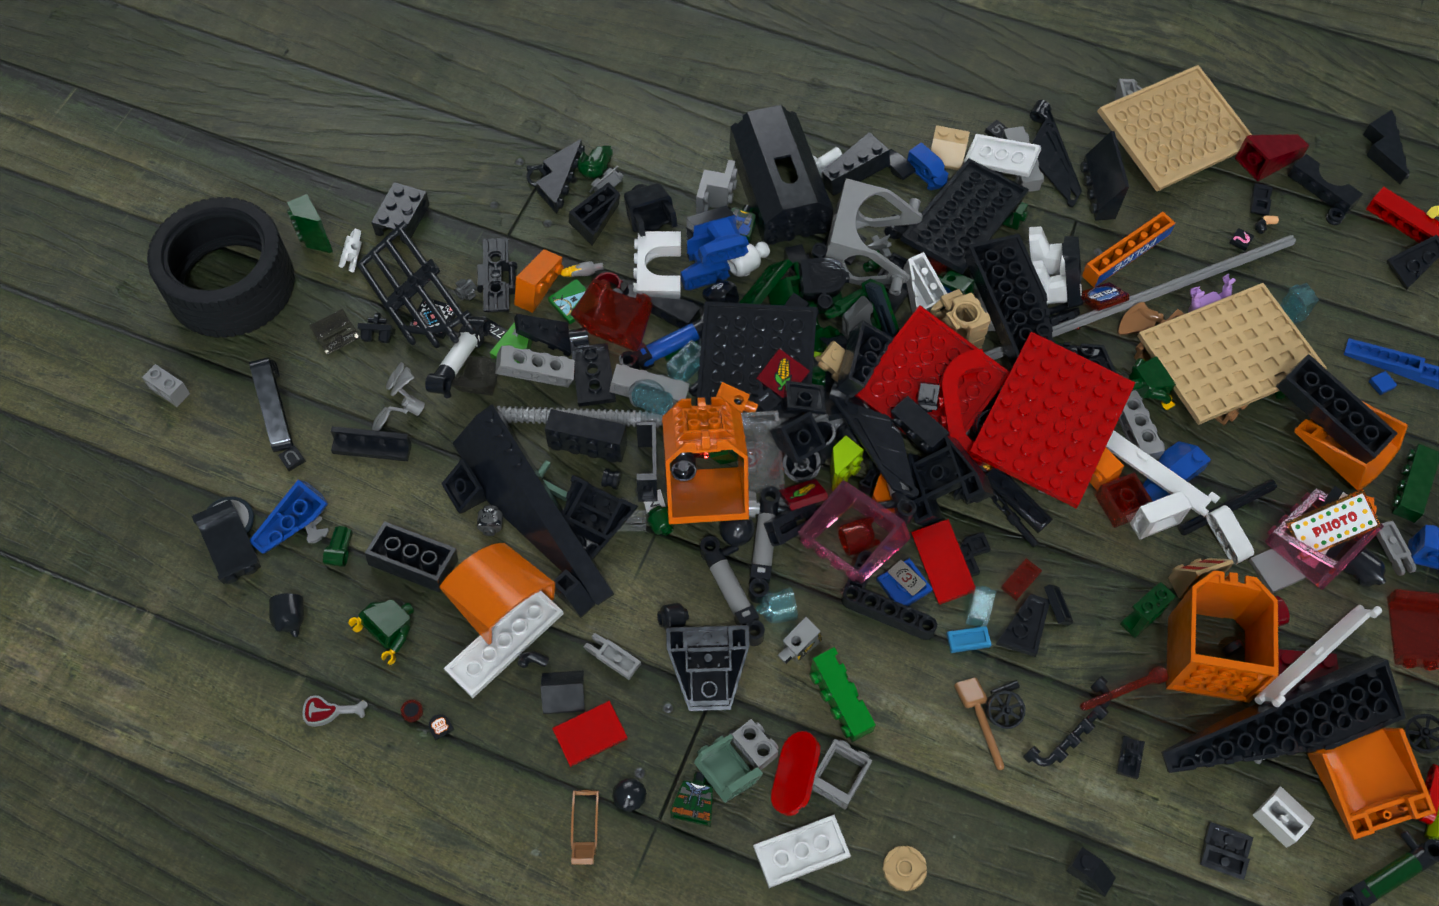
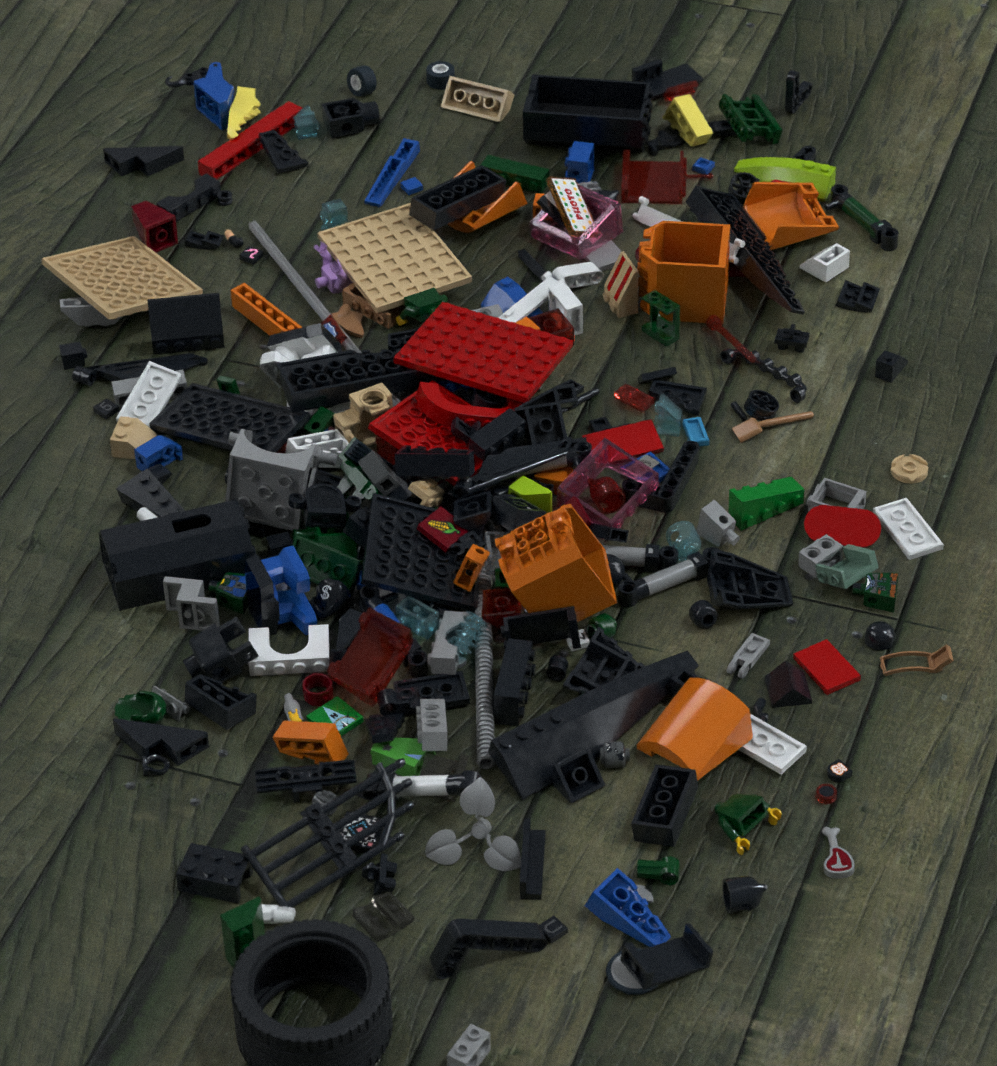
camera: 90 degrees left, 20 degrees down
none -> black brick [59,341,87,370]

